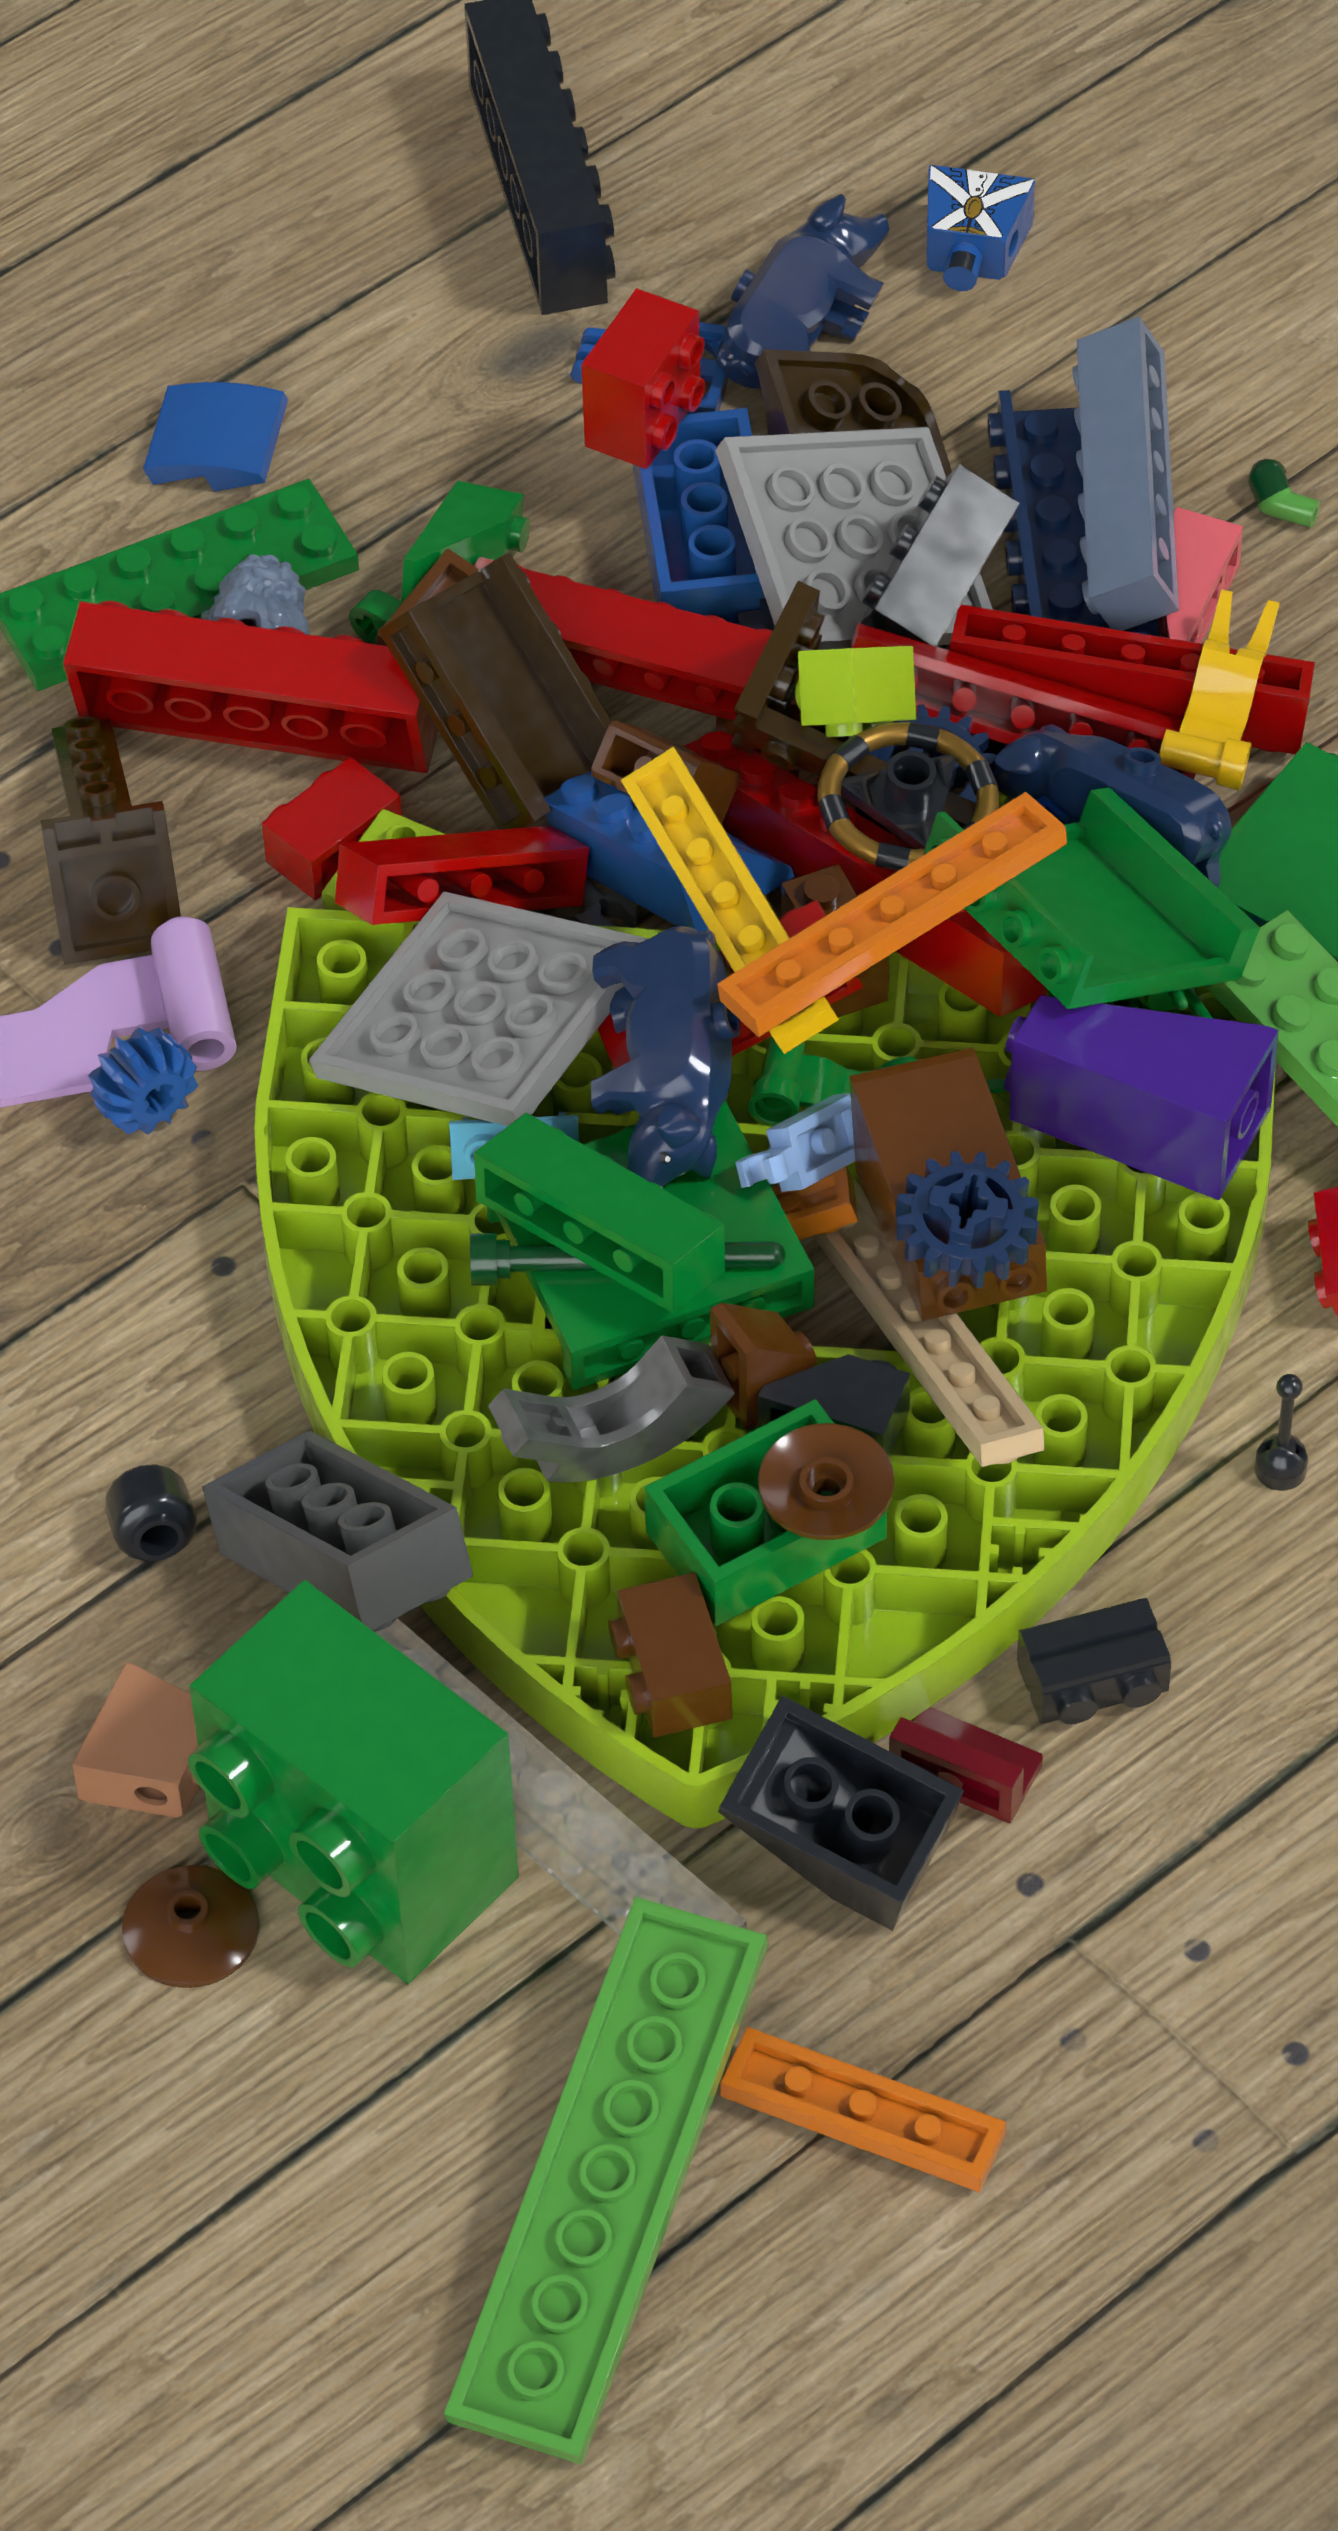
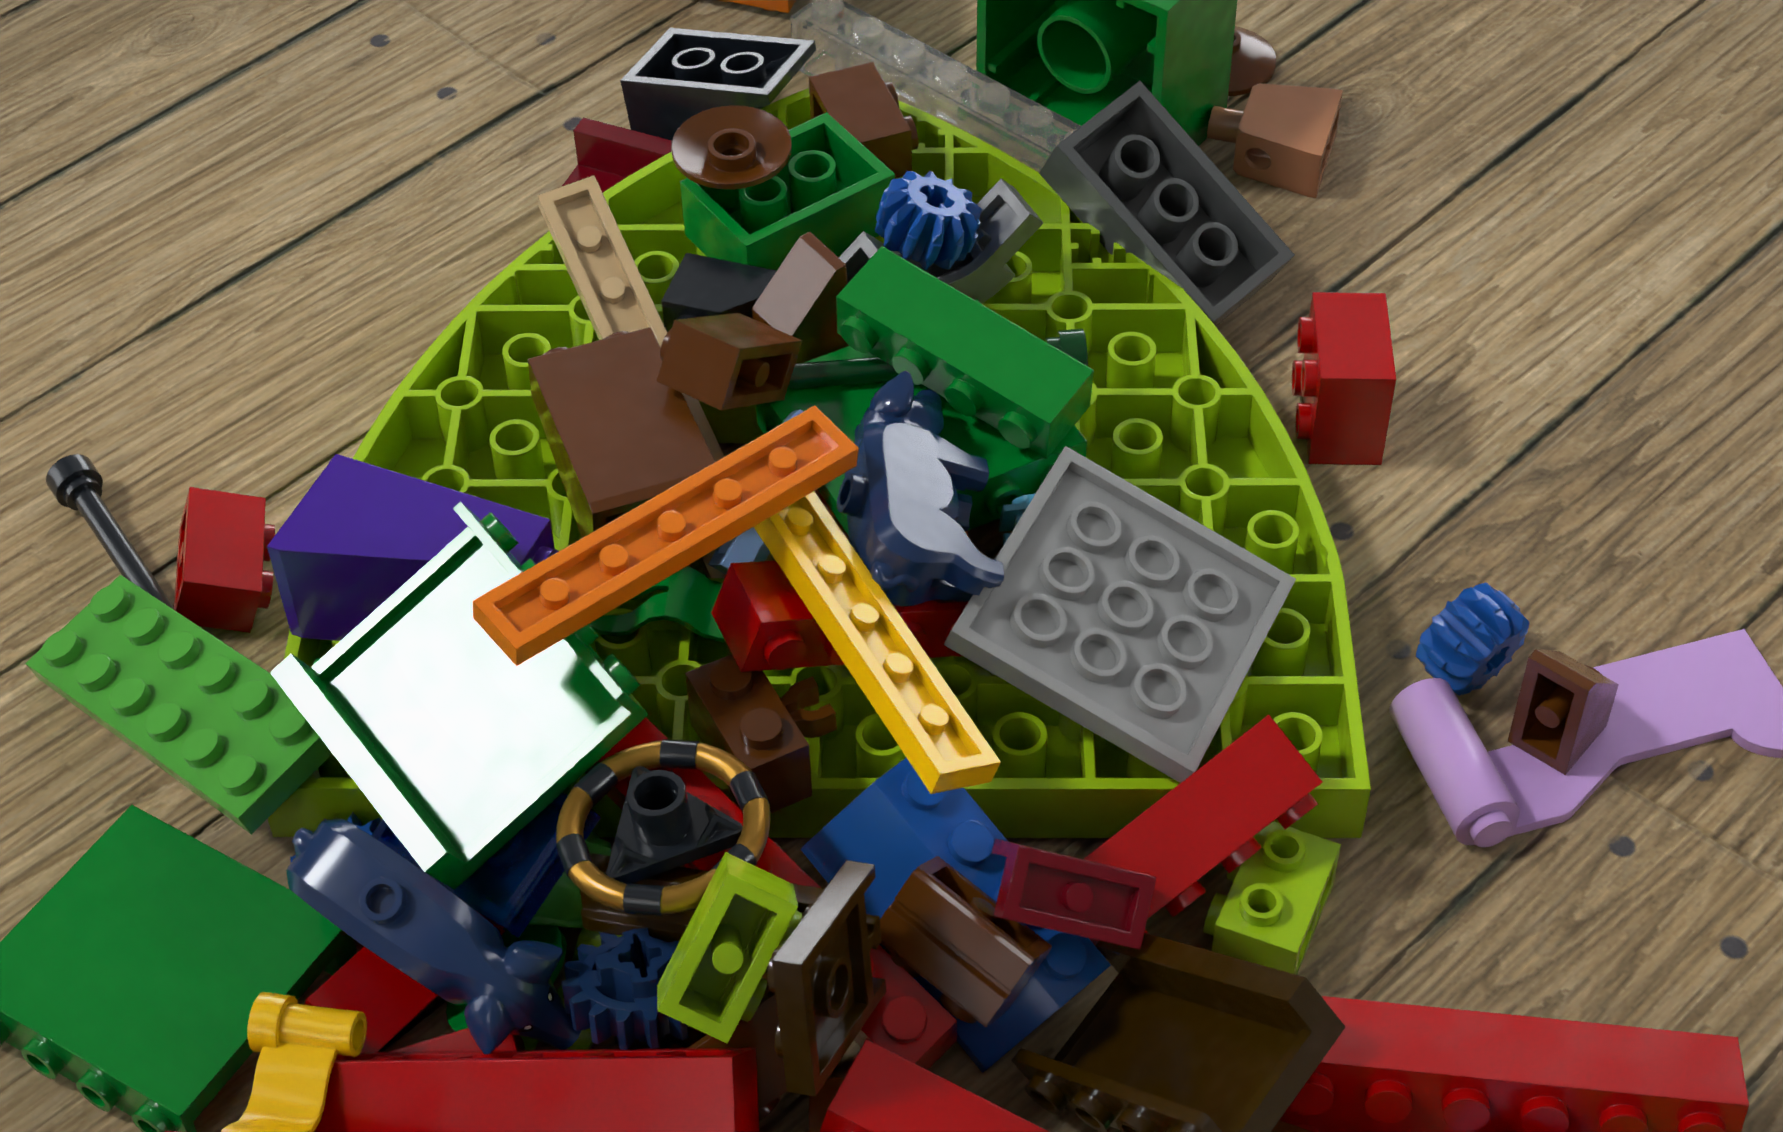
camera: 175 degrees right, 5 degrees down
dark brown bracket [40,716,181,965] -> none
black head [105,1464,197,1562] -> none
red brick [262,757,402,901] -> none
dark blue gear [895,1151,1039,1288] -> none
black brick [1017,1598,1171,1725] -> none
black hinge [1255,1374,1308,1491] -> none
none -> reddish brown brick [656,313,803,411]
none -> blue gear [875,171,982,270]
none -> dark red panel [992,839,1157,950]
none -> red brick [1292,292,1396,465]
none -> reddish brown slope [1508,649,1619,775]

